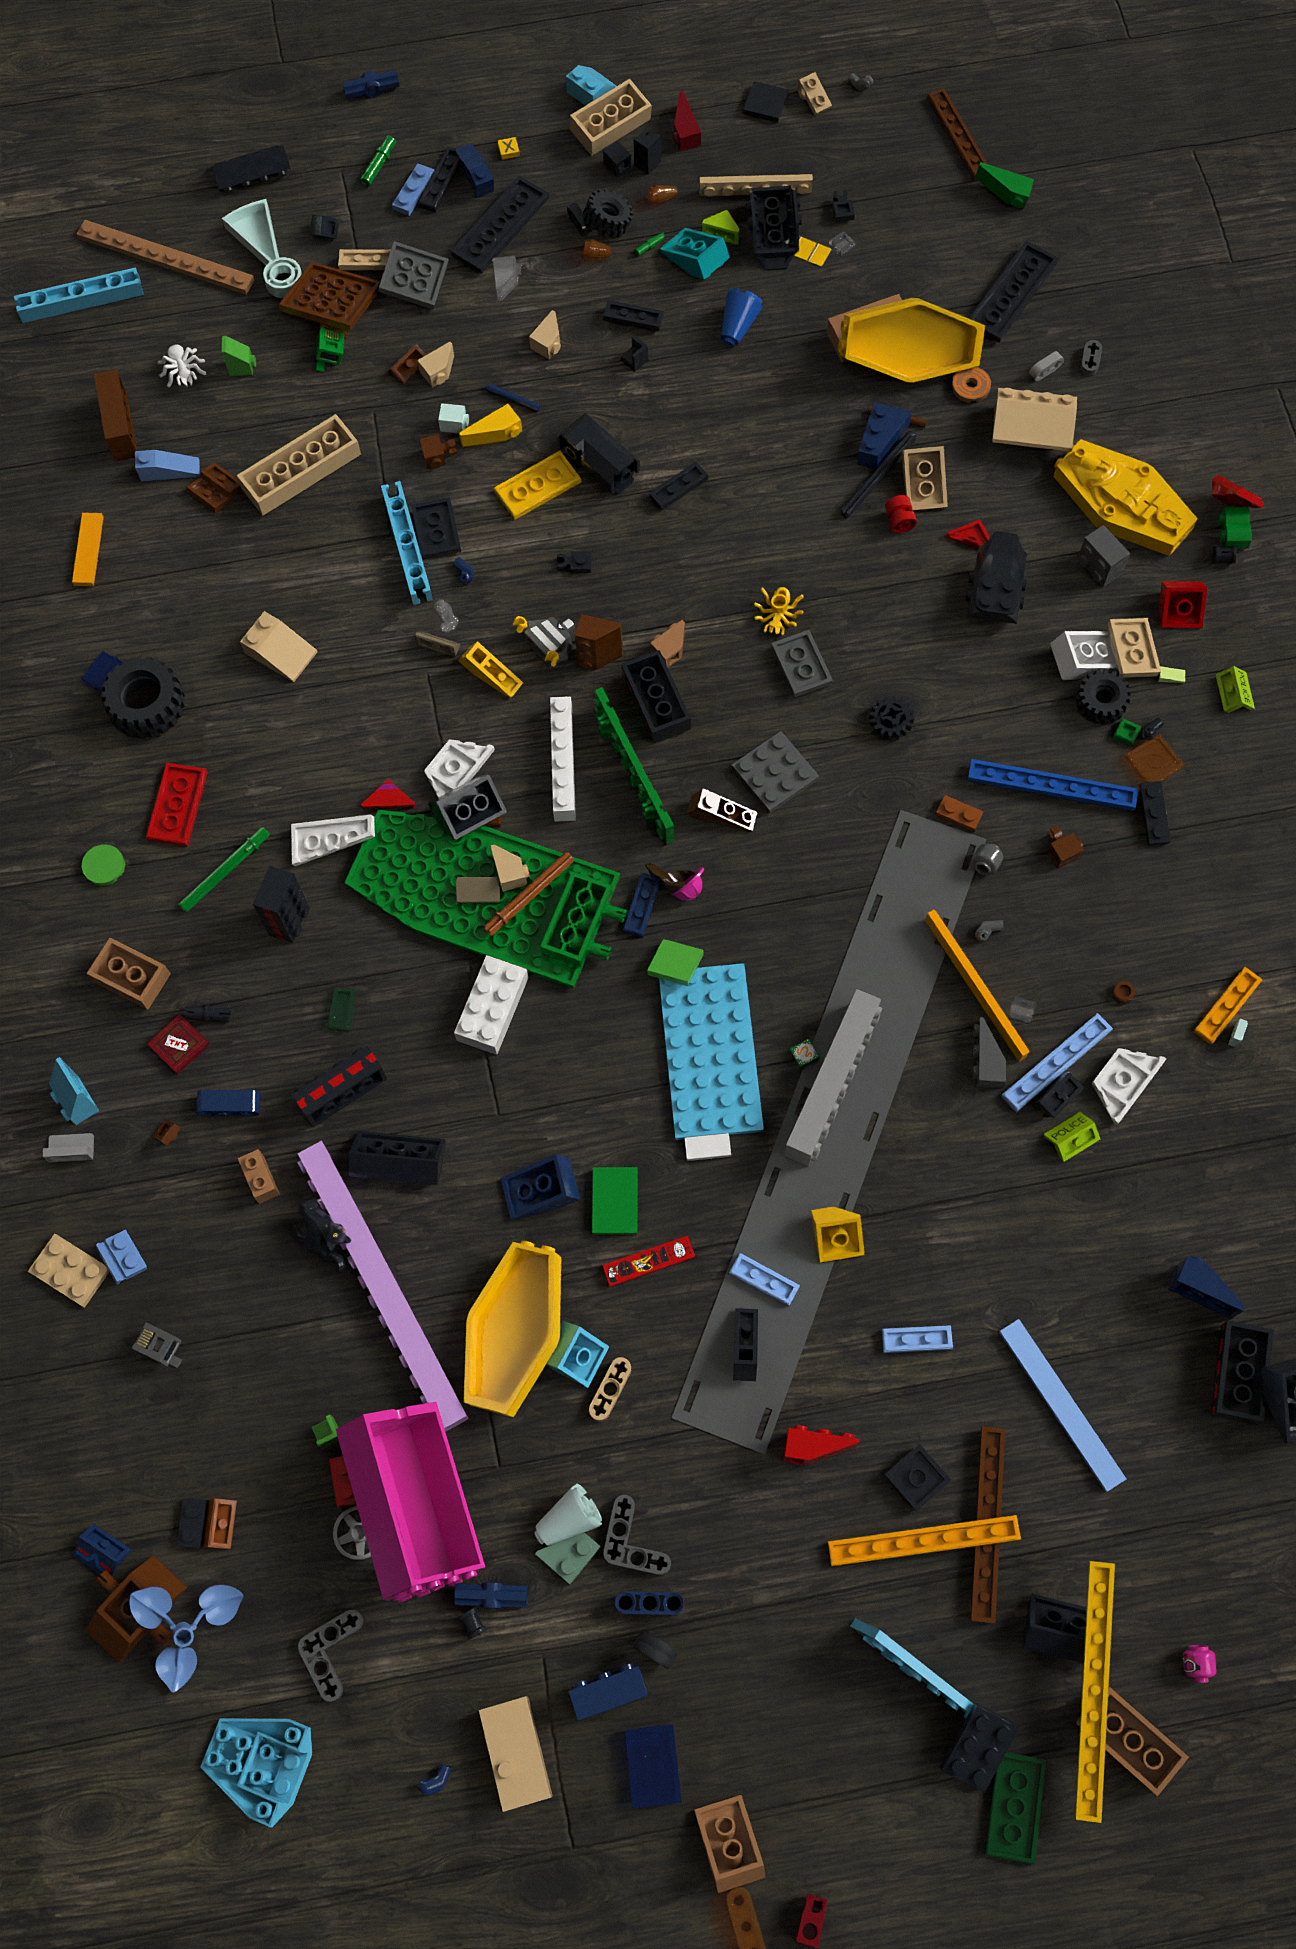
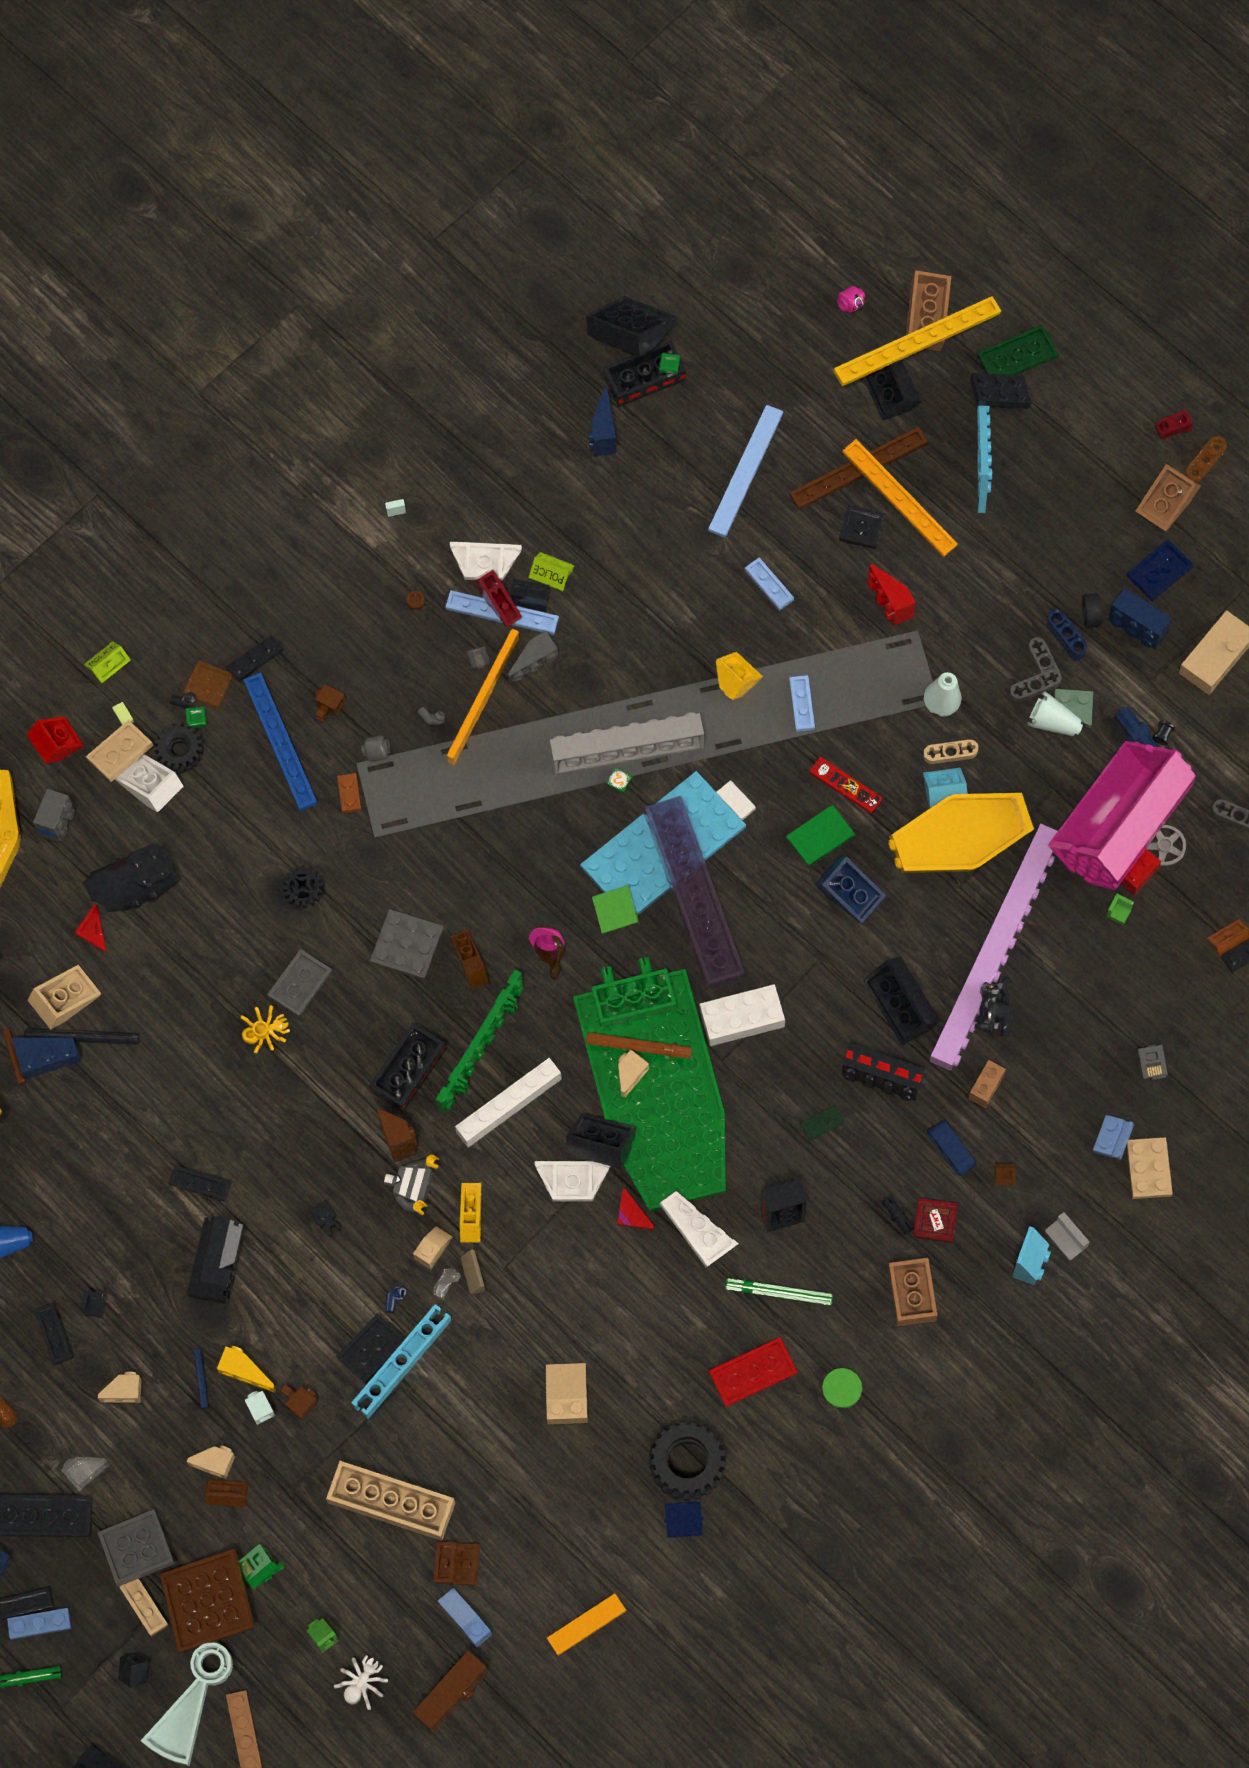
camera: 125 degrees left, 0 degrees up
dark tan slope [456,877,500,903] -> none
yellow tile [493,451,581,520] -> none
dark blue tile [623,873,661,938] -> none
medium nougat slope [650,620,685,667] -> none
black slope [733,1308,758,1382] -> none
red wheel [885,495,917,534] -> none
light orange tile [1193,967,1263,1045] -> none
none -> tan slope [413,1227,453,1270]
none -> dark red slope [472,570,522,627]
none -> clear purple brick [644,796,745,990]
none -> green tile [659,353,680,375]
none -> light aqua cone [924,673,962,717]

